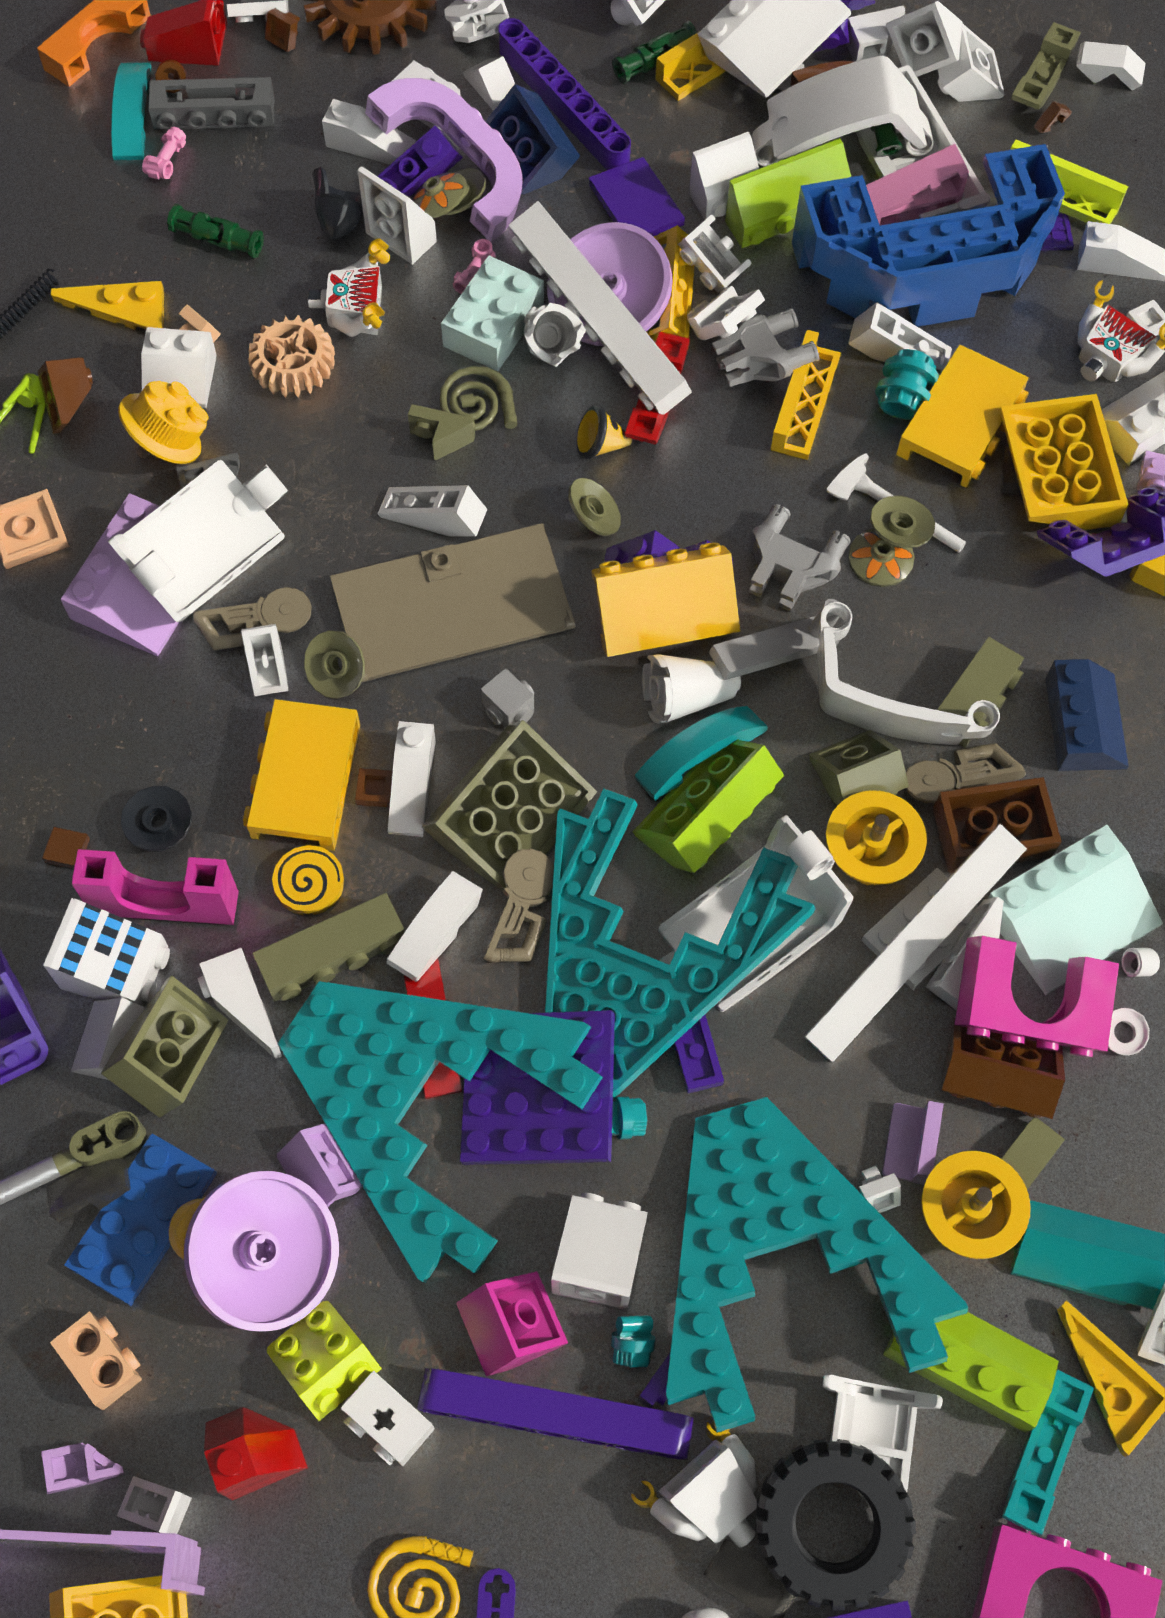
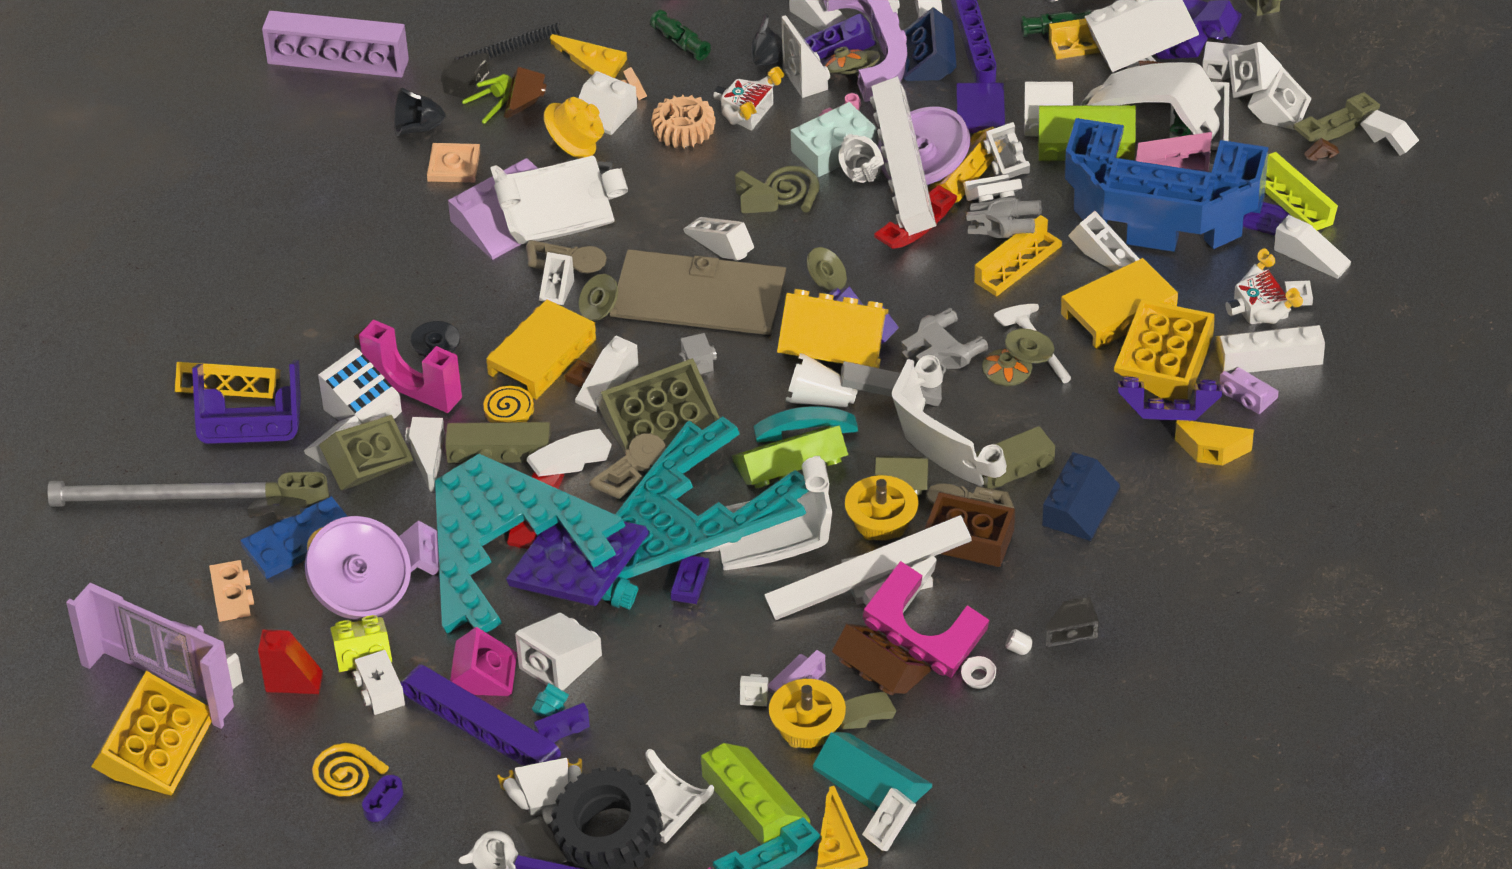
camera: 30 degrees right, 20 degrees down
yellow hat [577,405,632,460] -> none
teal wing [666,1097,968,1433] -> none
teal piece [875,349,939,420] -> none
light aqua slope [988,825,1163,995] -> none

